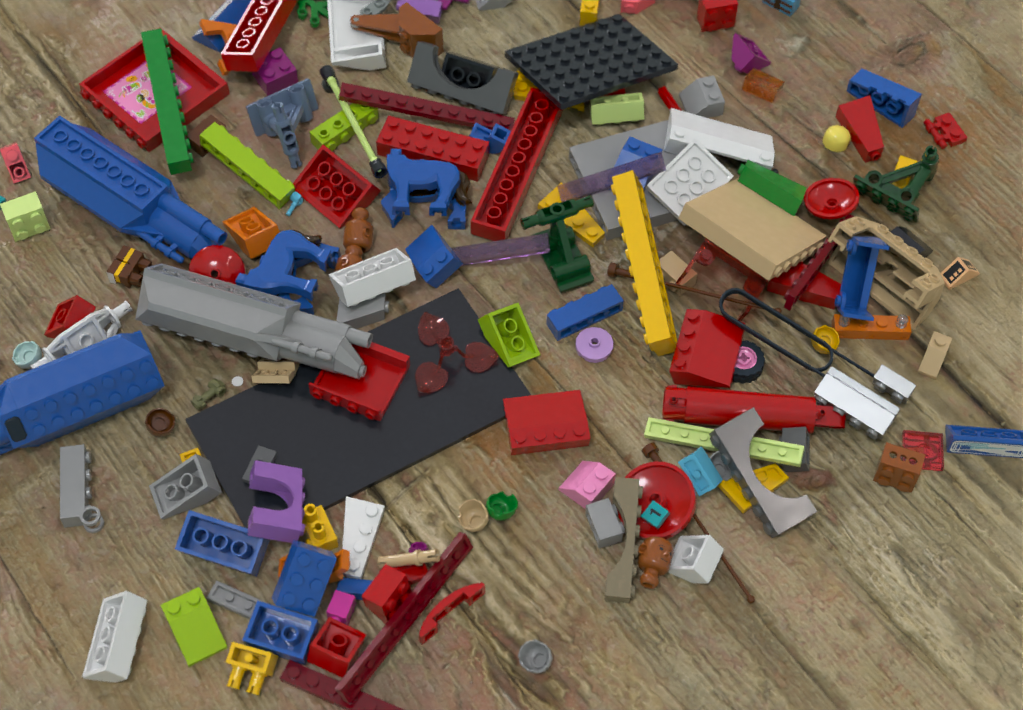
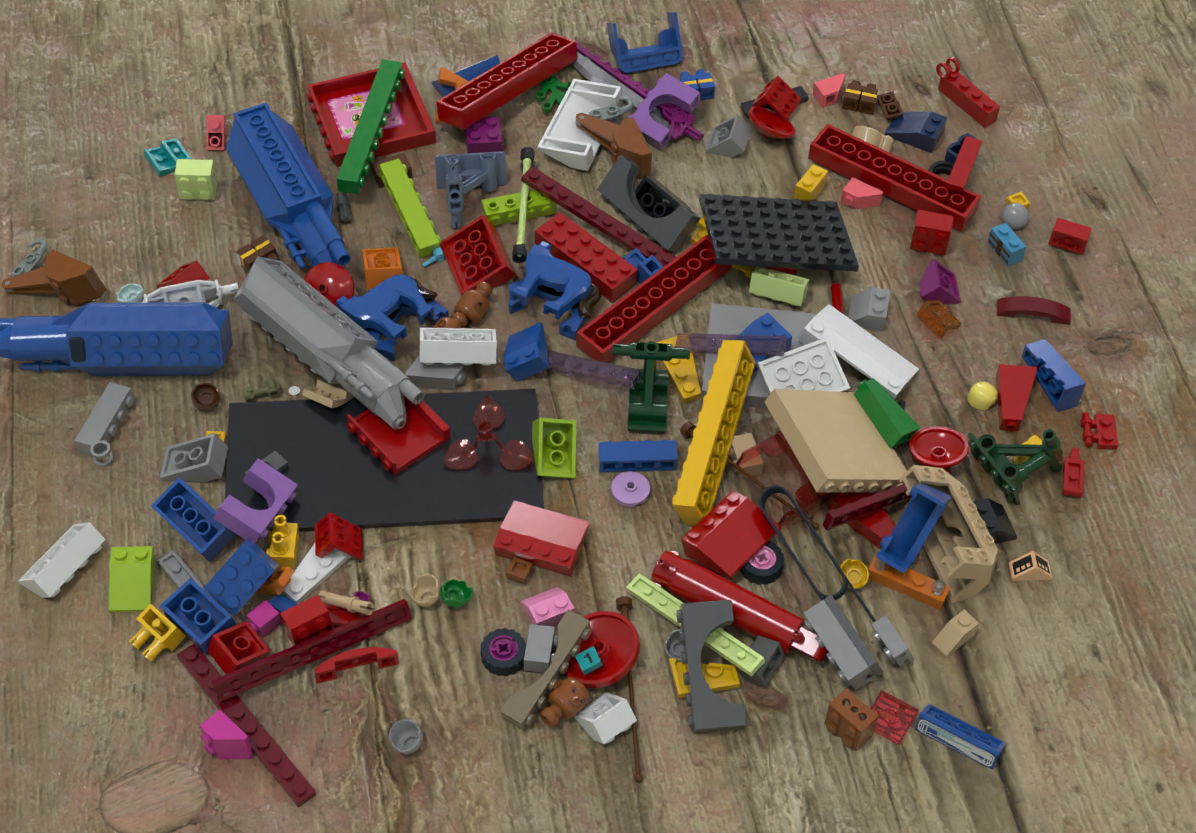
camera: 25 degrees right, 5 degrees down
medium azure panel [678,446,723,496] -> none
none -> red bracket [315,512,363,560]
none -> dark grey axle [336,192,351,223]
none -> black wheel [481,628,526,676]
none -> dark orange plate [506,557,533,583]
none -> dark red slope [996,296,1071,325]
none -> red hinge [1062,447,1085,498]

